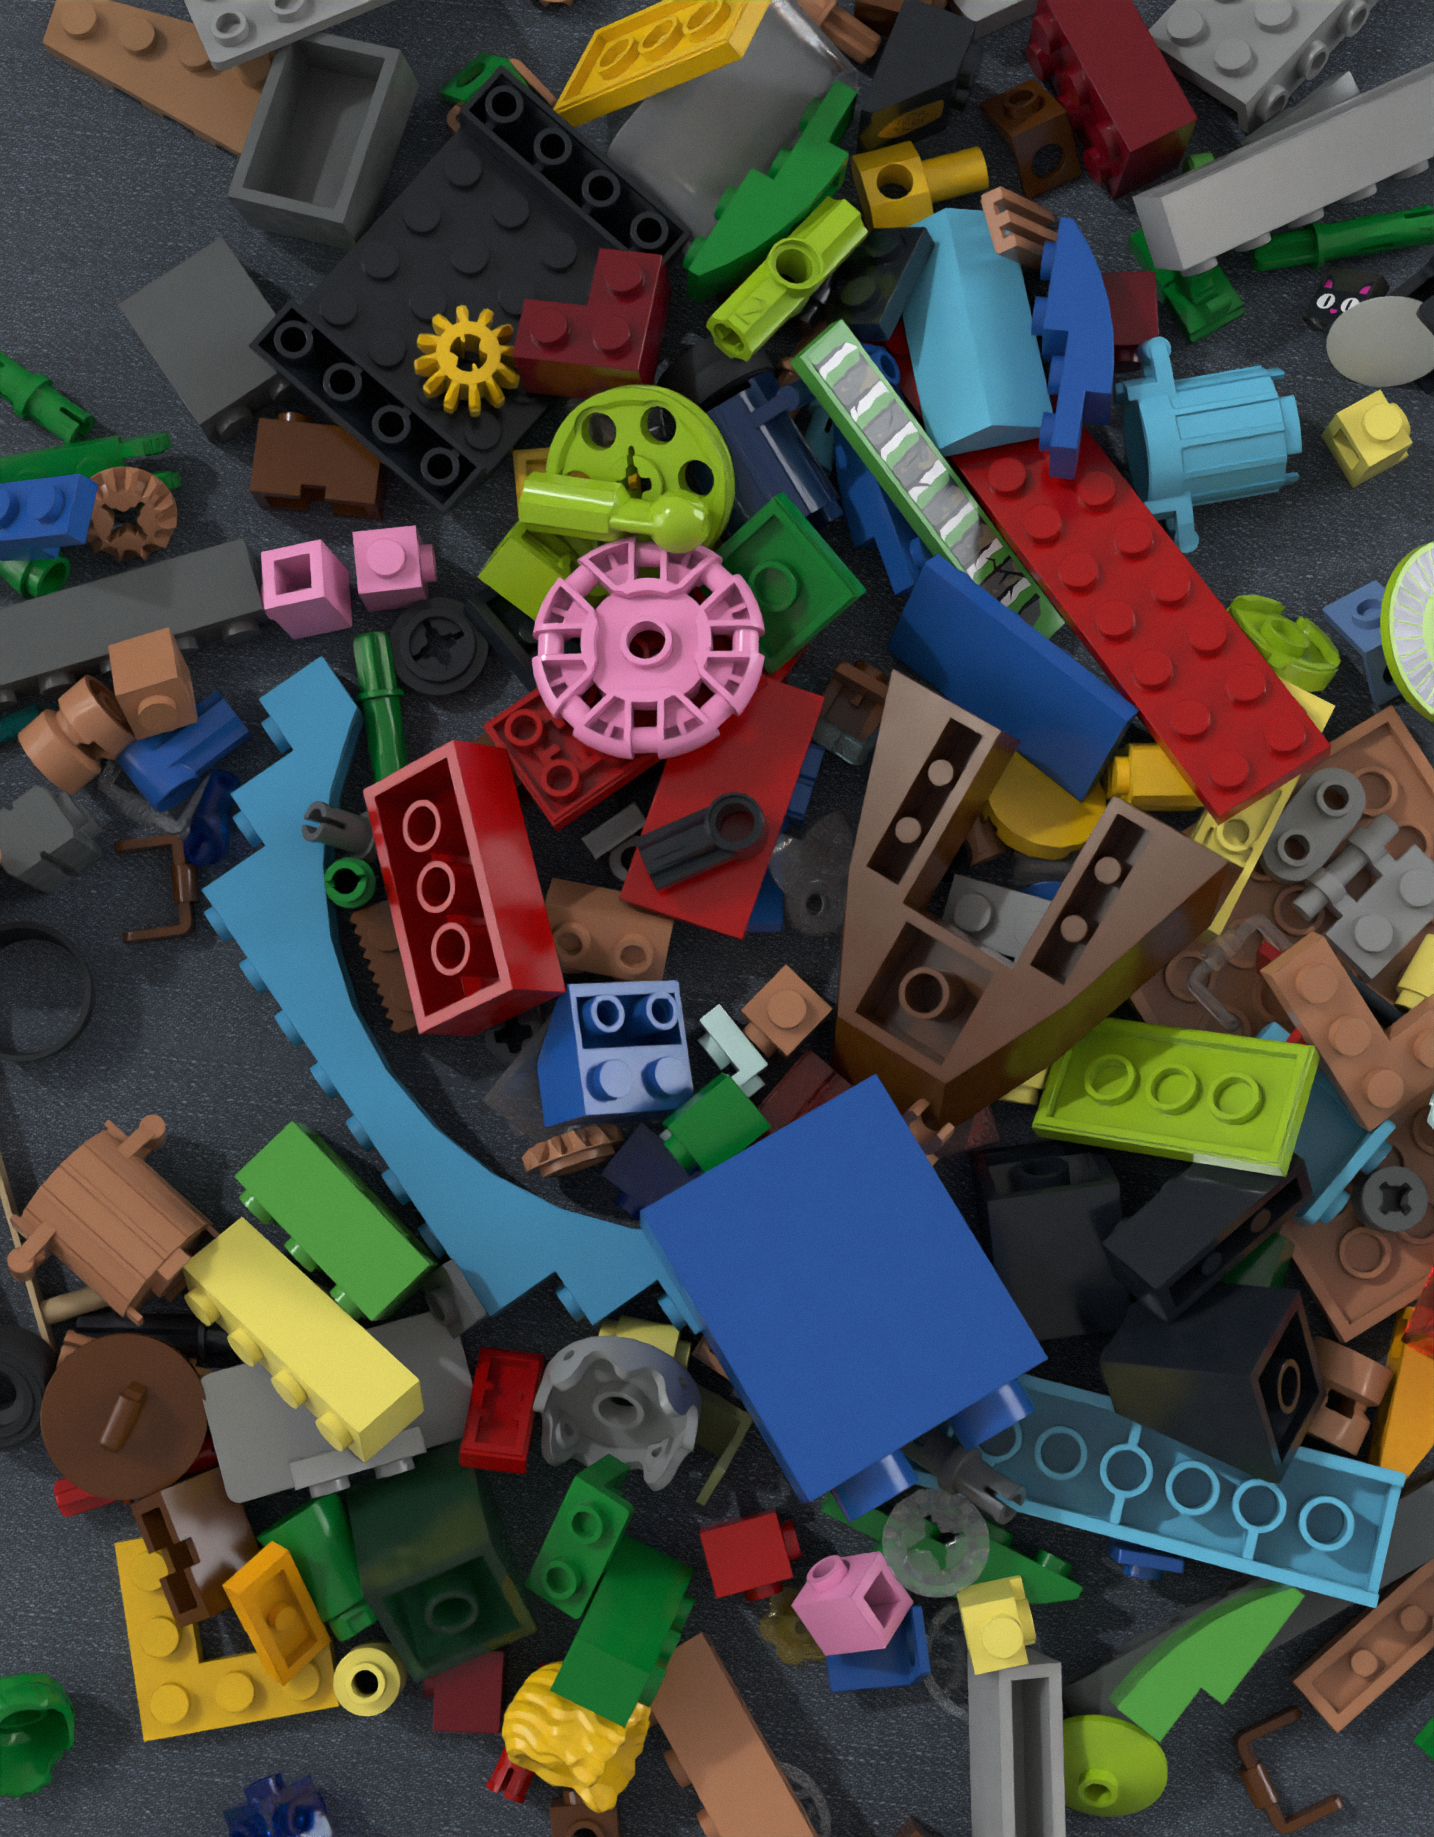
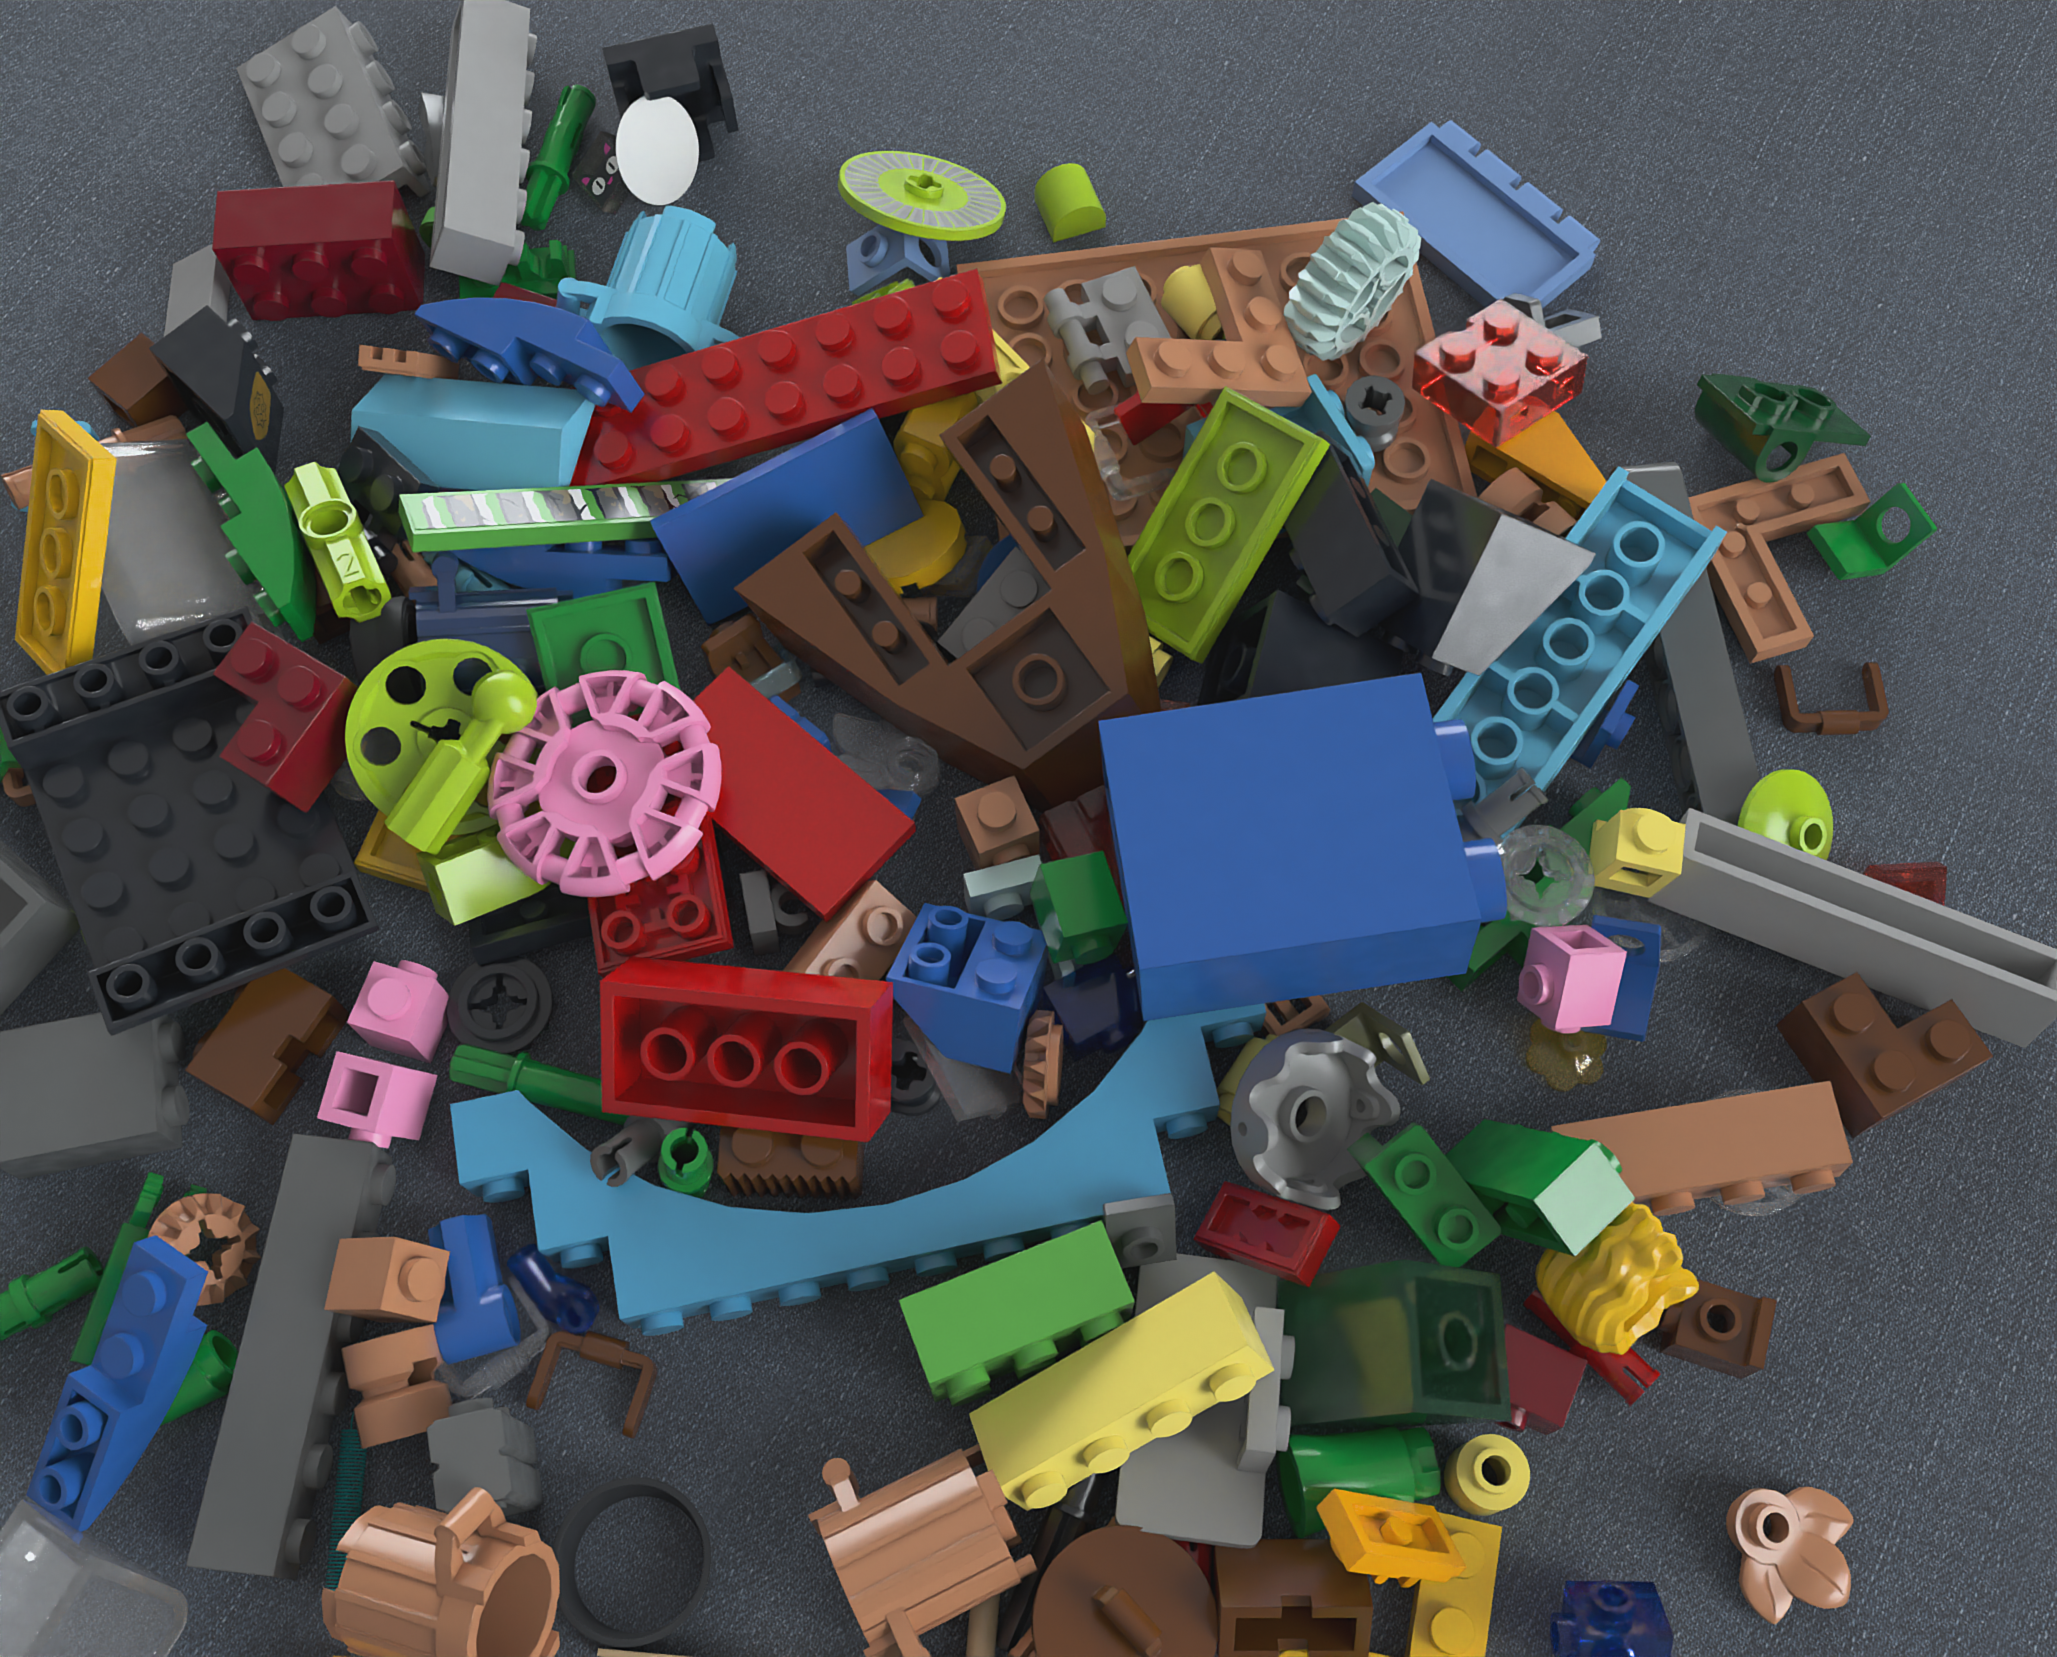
camera: 70 degrees left, 15 degrees down
yellow gear [414,304,520,417] -> none
black piece [635,792,769,892] -> none
red brick [699,1507,802,1601] -> none
yellow piece [851,141,989,234] -> none
reddish brown bracket [980,79,1082,199] -> none
bright green slope [1108,1582,1305,1743] -> none
light grey plate [1258,768,1366,885] -> none
light yellow brick [1321,390,1413,488] -> none

